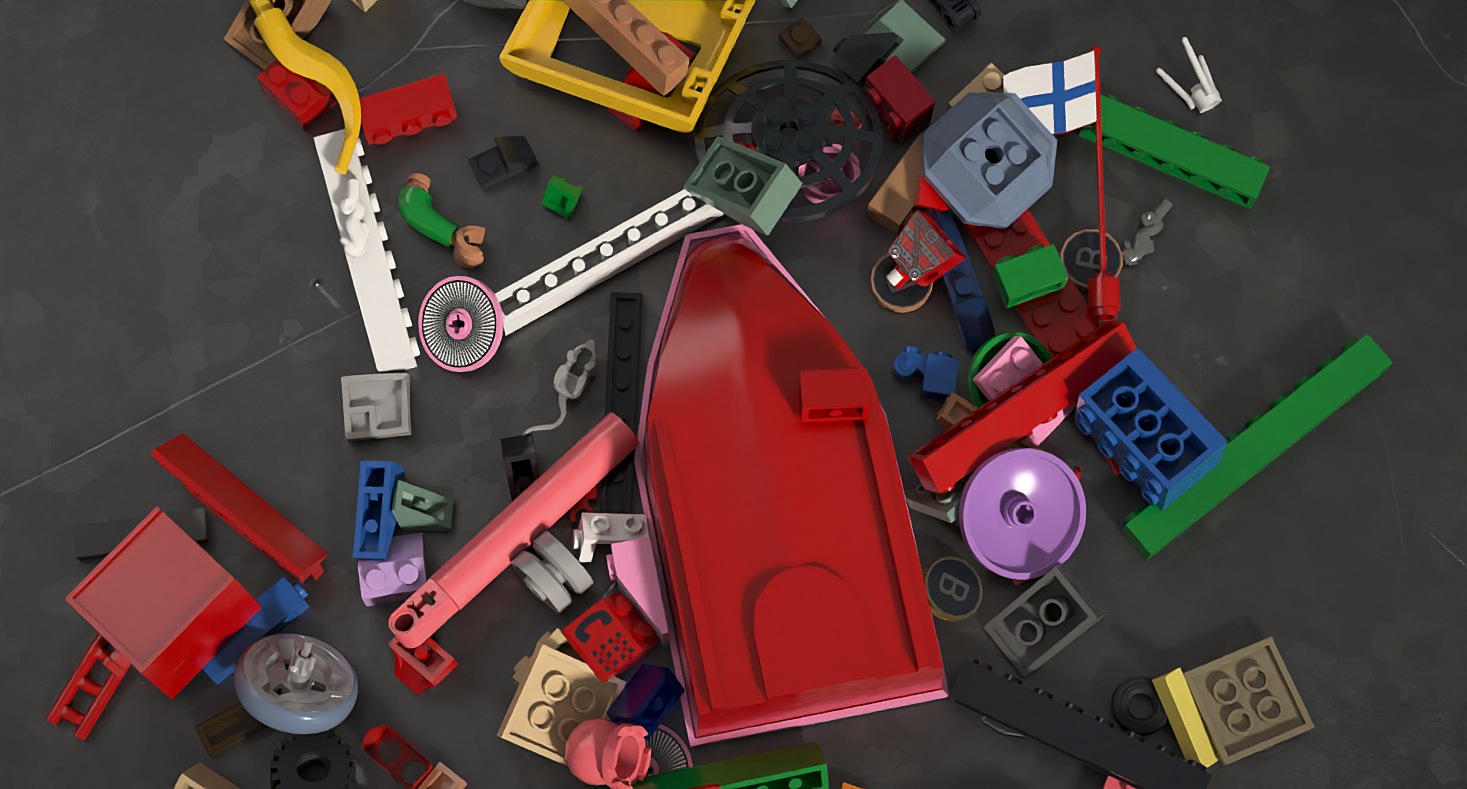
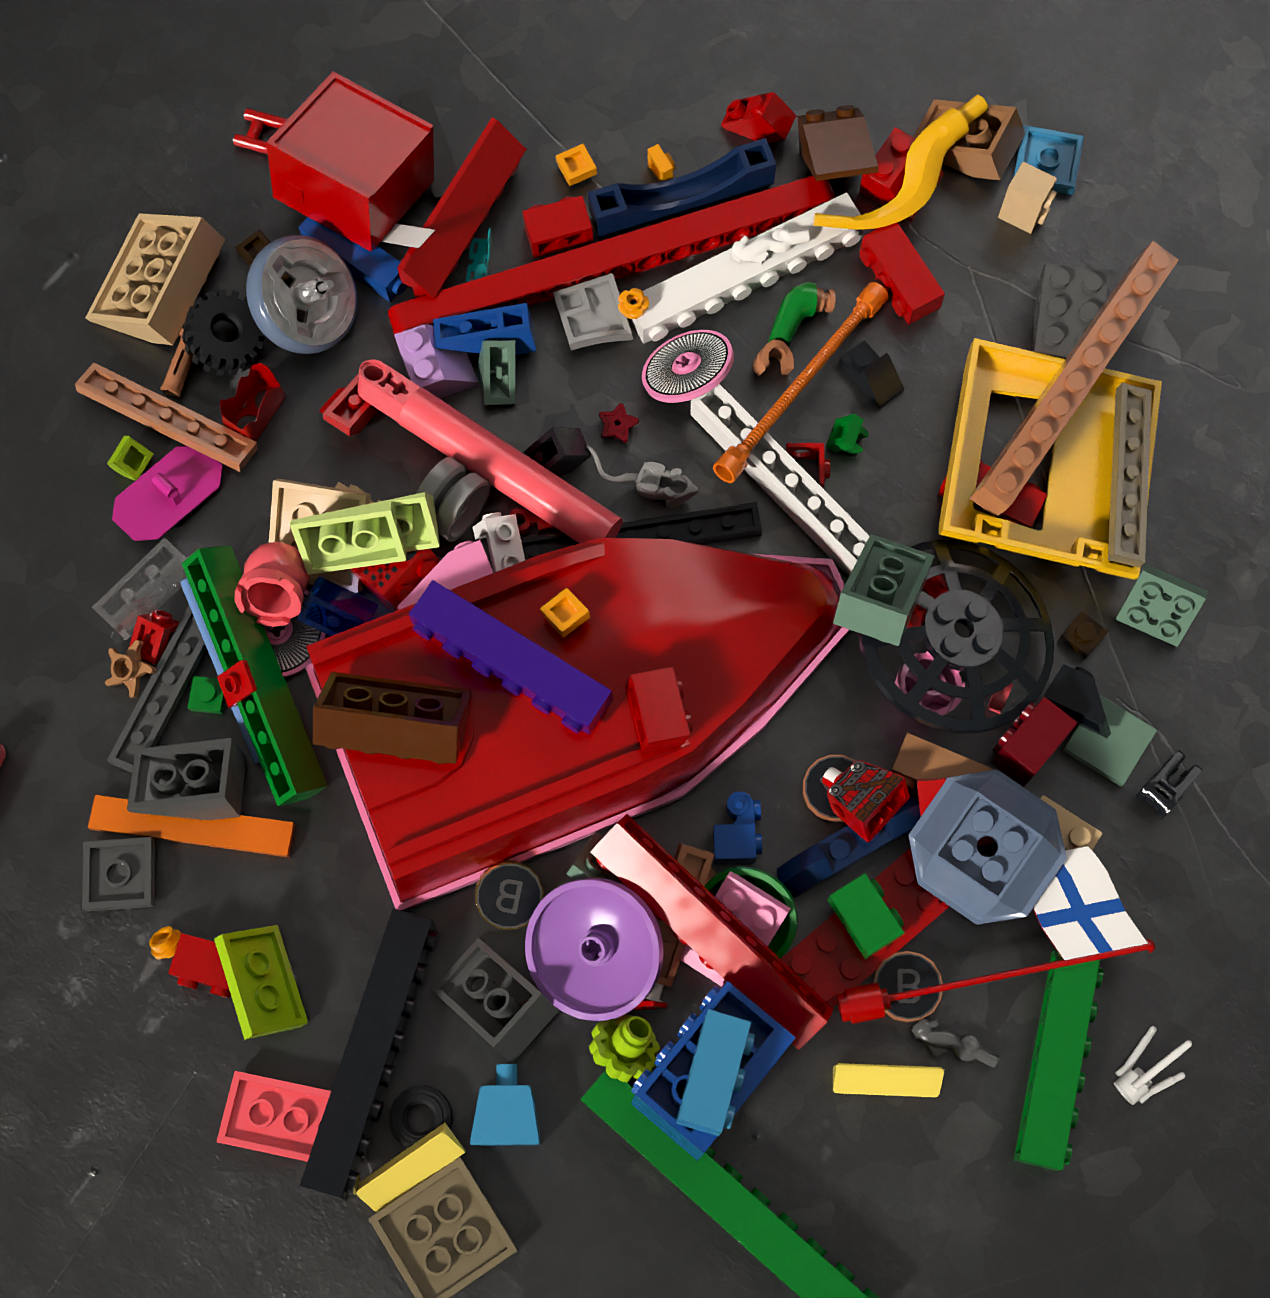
camera: 85 degrees right, 0 degrees up
none -> yellowish green slope [290,492,440,575]
none -> reddish brown slope [313,672,471,764]
none -> white sticker [381,224,435,248]
none -> red beam [387,176,836,334]
none -> dark purple brick [409,580,613,735]
none -> teal piece [466,228,493,282]
none -> dark azure torso [470,1064,541,1146]
none -> red brick [522,196,593,258]
none -> light orange plate [540,588,590,638]
none -> light orange plate [556,144,597,186]
none -> dark blue arch [588,138,776,237]
none -> lime plant [589,1014,660,1083]
none -> dark red plate [598,403,639,442]
none -> light orange plate [618,288,649,319]
none -> light orange plate [647,144,676,182]
none -> dark azure brick [675,1009,755,1137]
none -> orange hose [713,282,889,483]
none -> red slope [721,92,797,143]
none -> red bracket [785,443,830,489]
none -> reddish brown slope [797,105,879,181]
none -> light yellow slope [833,1063,944,1097]

